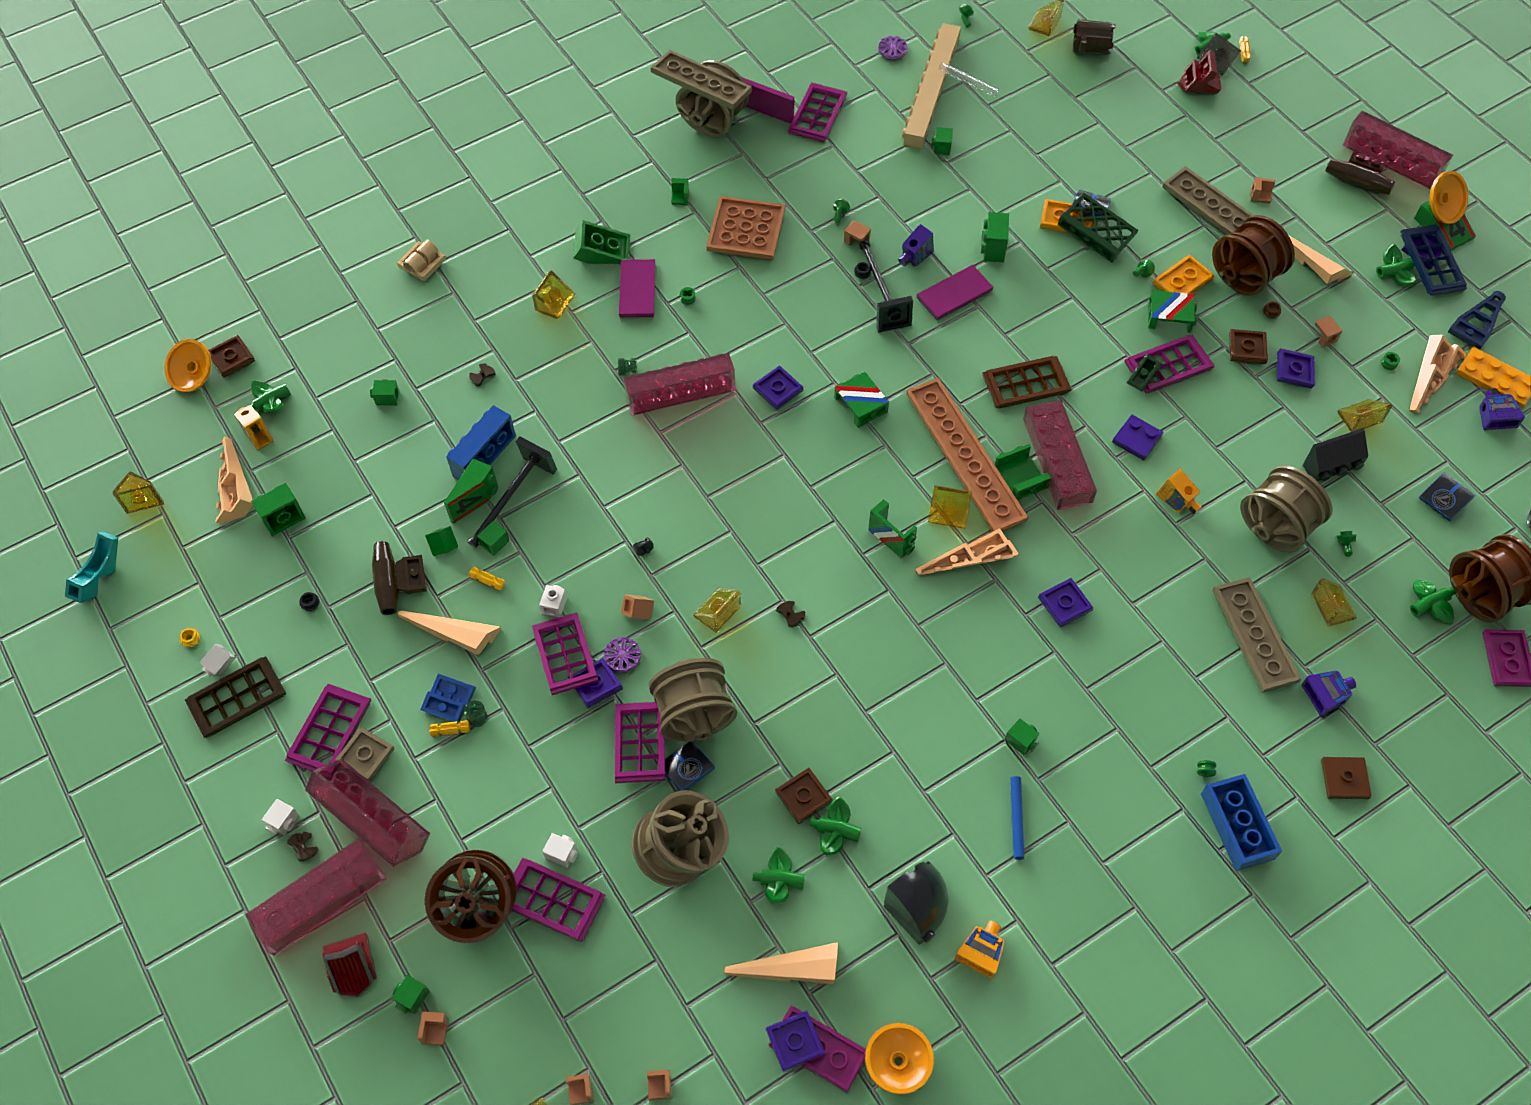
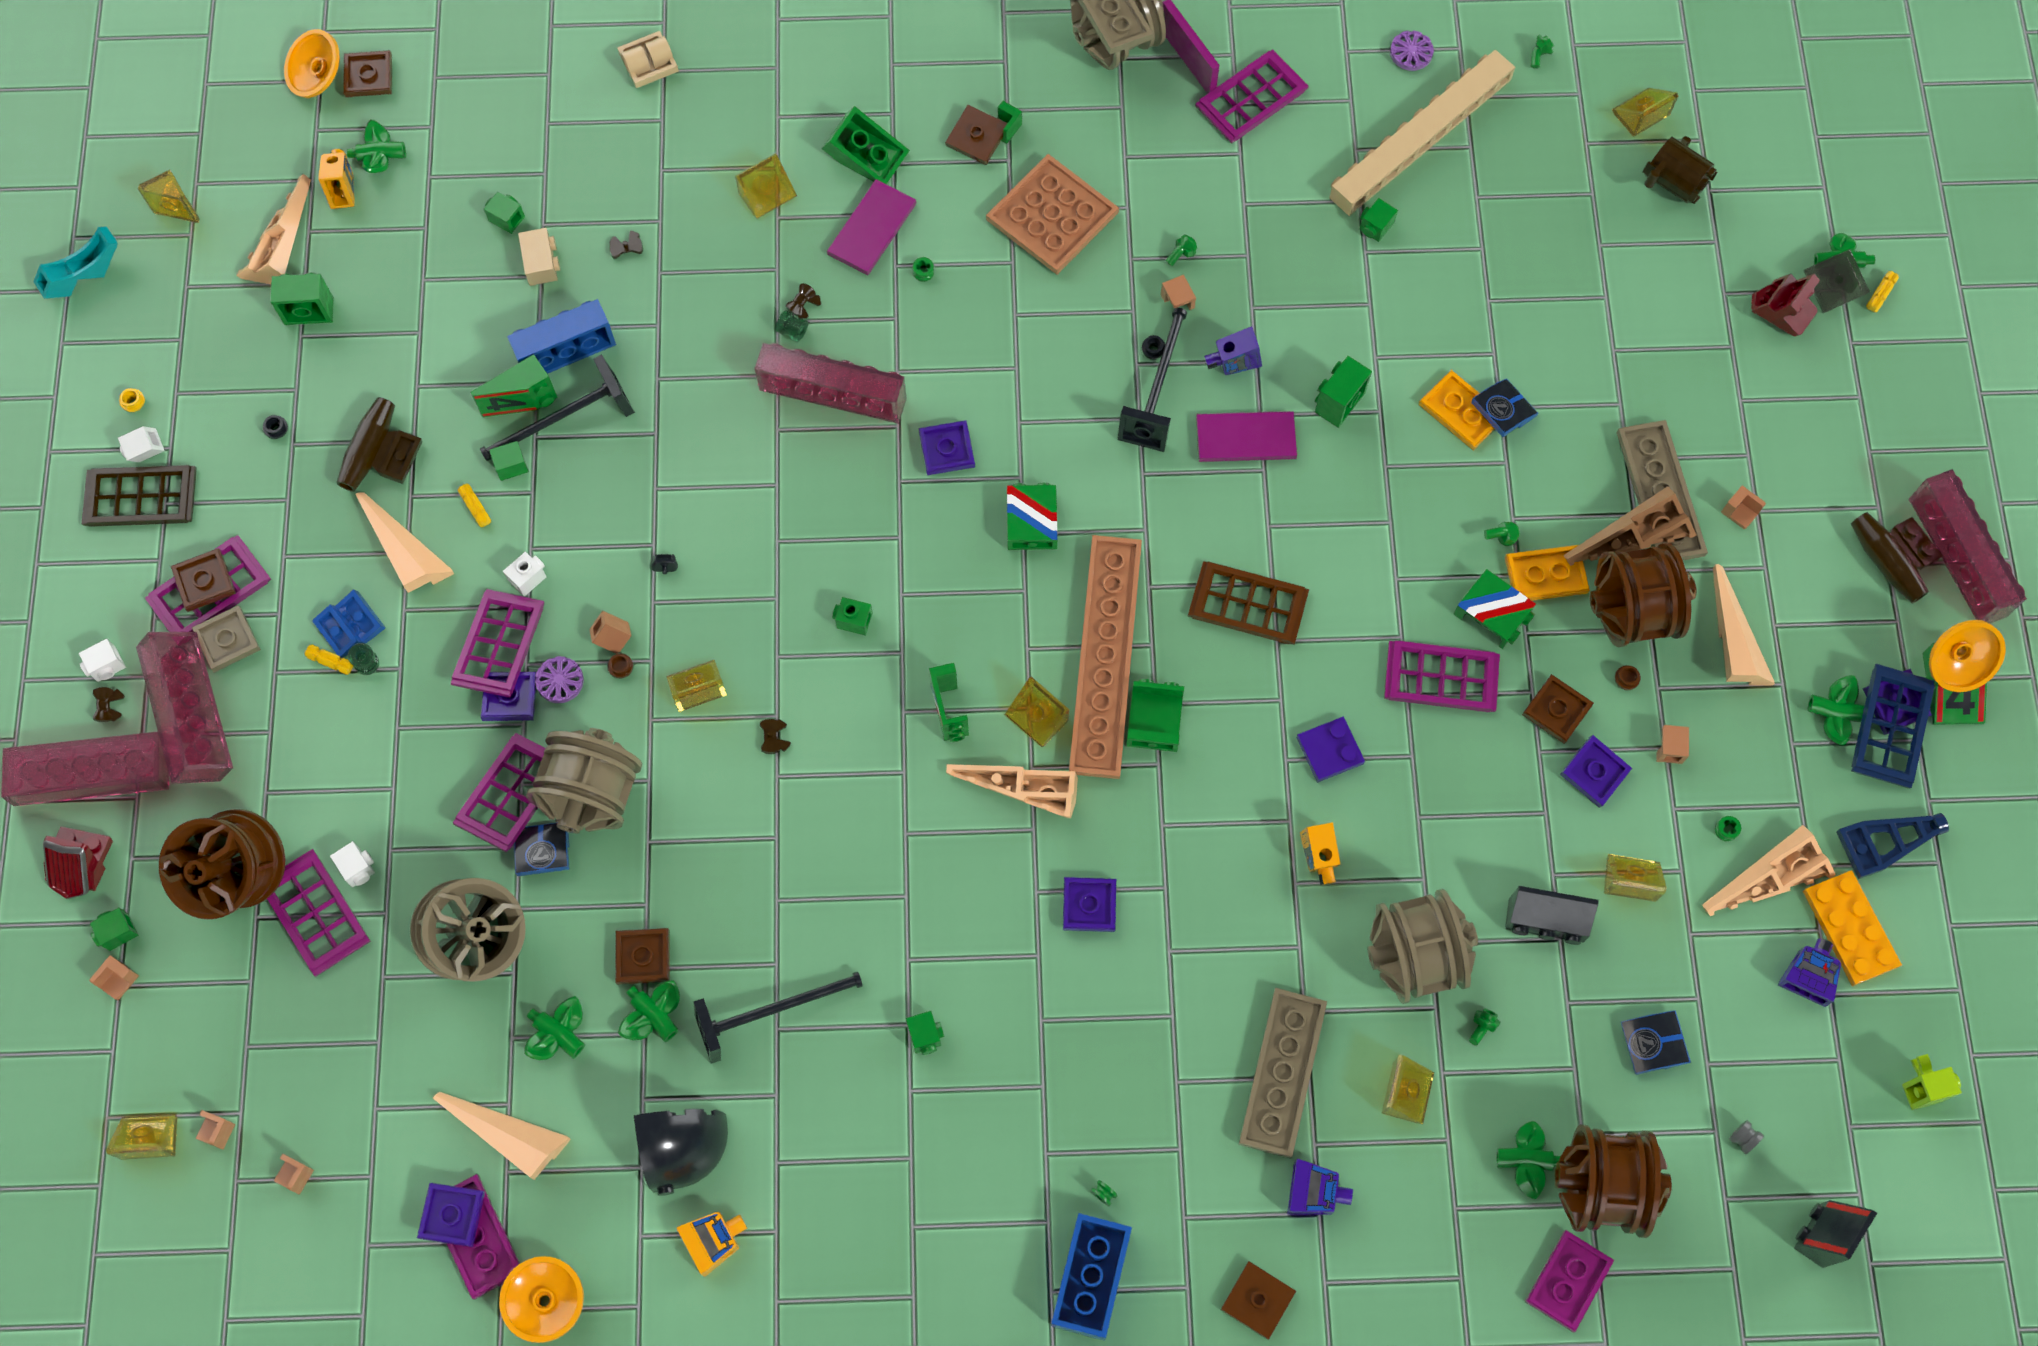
camera: 30 degrees right, 10 degrees up
green panel [425,526,458,556] -> none
clear piece [939,62,999,97] -> none
blue piece [1010,776,1024,860] -> none
clear pink brick [1023,400,1097,510] -> none
dark green fence [1058,192,1139,263] -> none
dark green slope [1126,354,1162,392] -> none
none -> reddish brown plate [171,548,236,612]
none -> tan brick [518,228,560,286]
none -> reddish brown plate [607,654,633,679]
none -> black tile [693,971,863,1064]
none -> dark brown piece [785,283,821,319]
none -> green brick [832,597,873,636]
none -> reddish brown plate [945,105,1007,165]
none -> medium nougat wedge [1564,486,1697,566]

